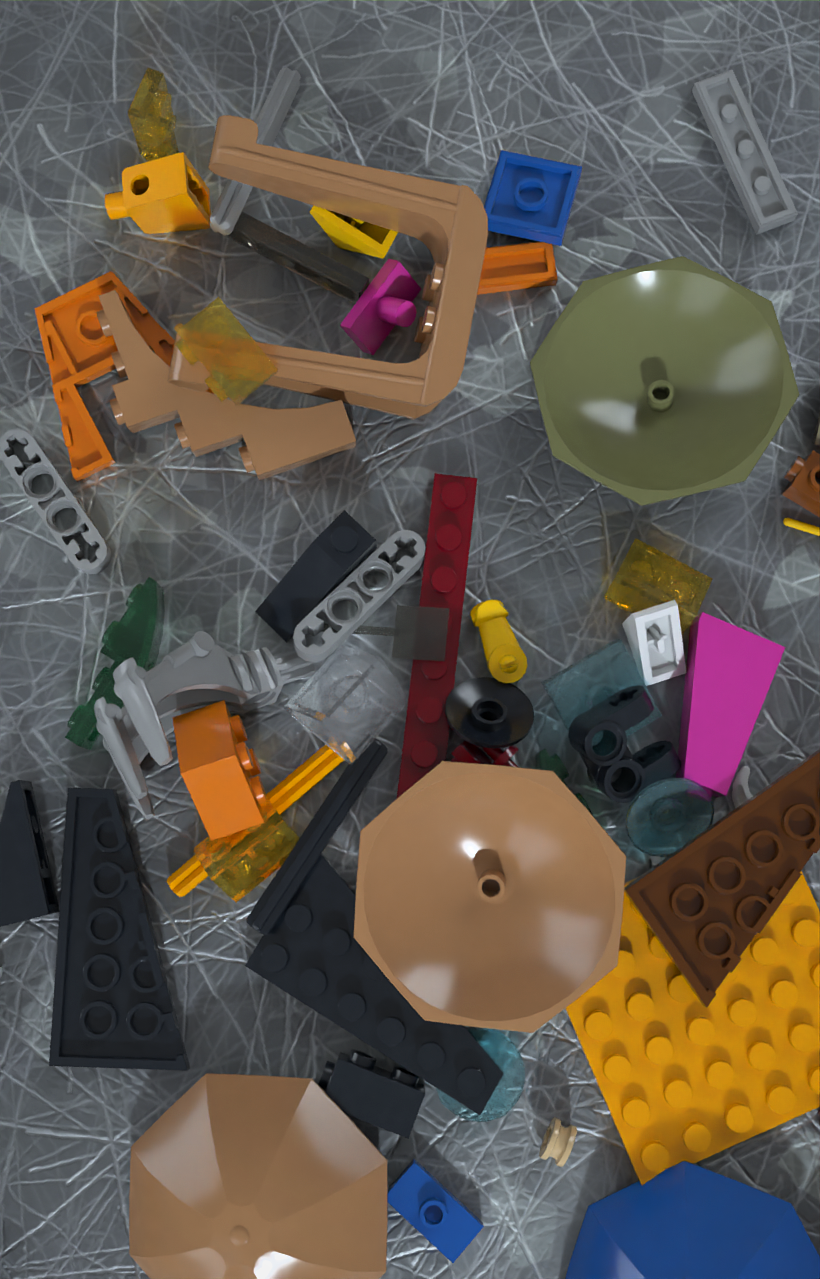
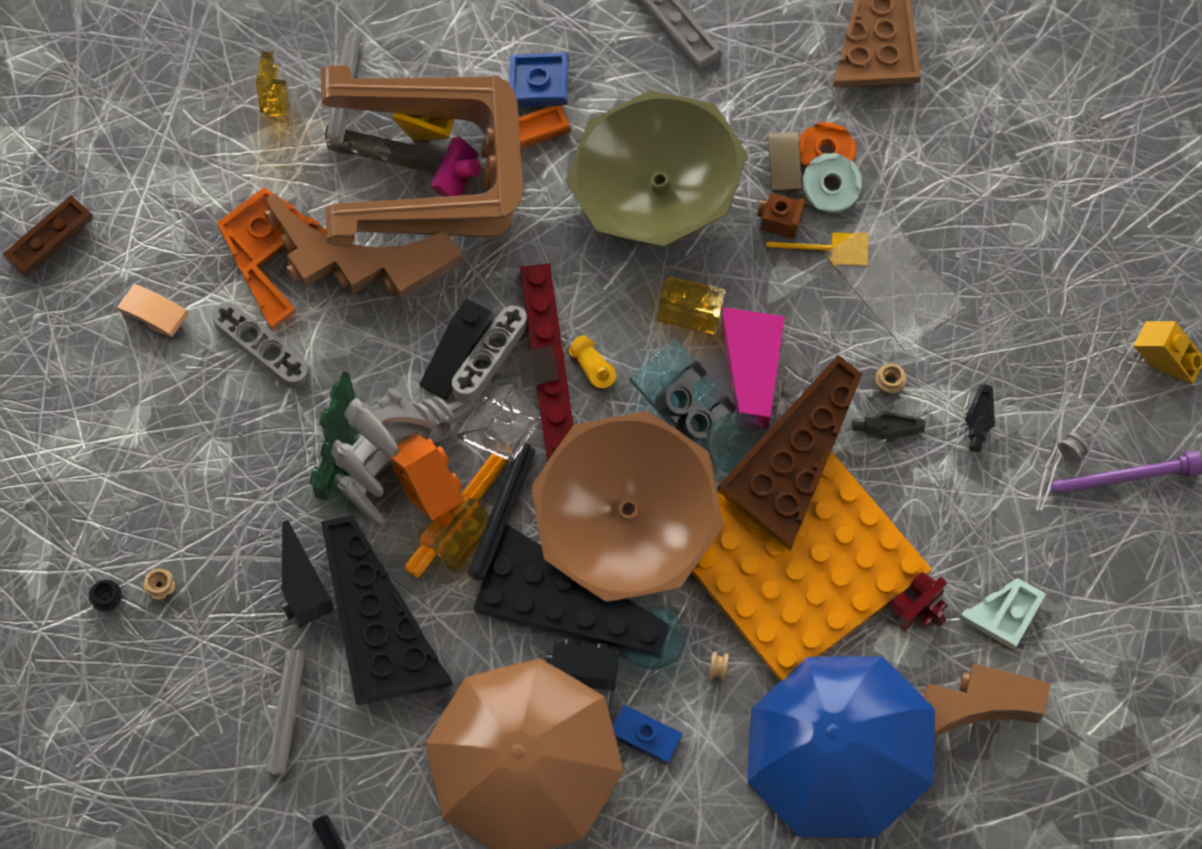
camera: 15 degrees left, 15 degrees down
light orange torso [105,152,211,234] -> none
clear yellow bracket [174,297,278,406] -> none
black dish [445,677,534,749] -> none
white slope [622,600,686,686] -> none

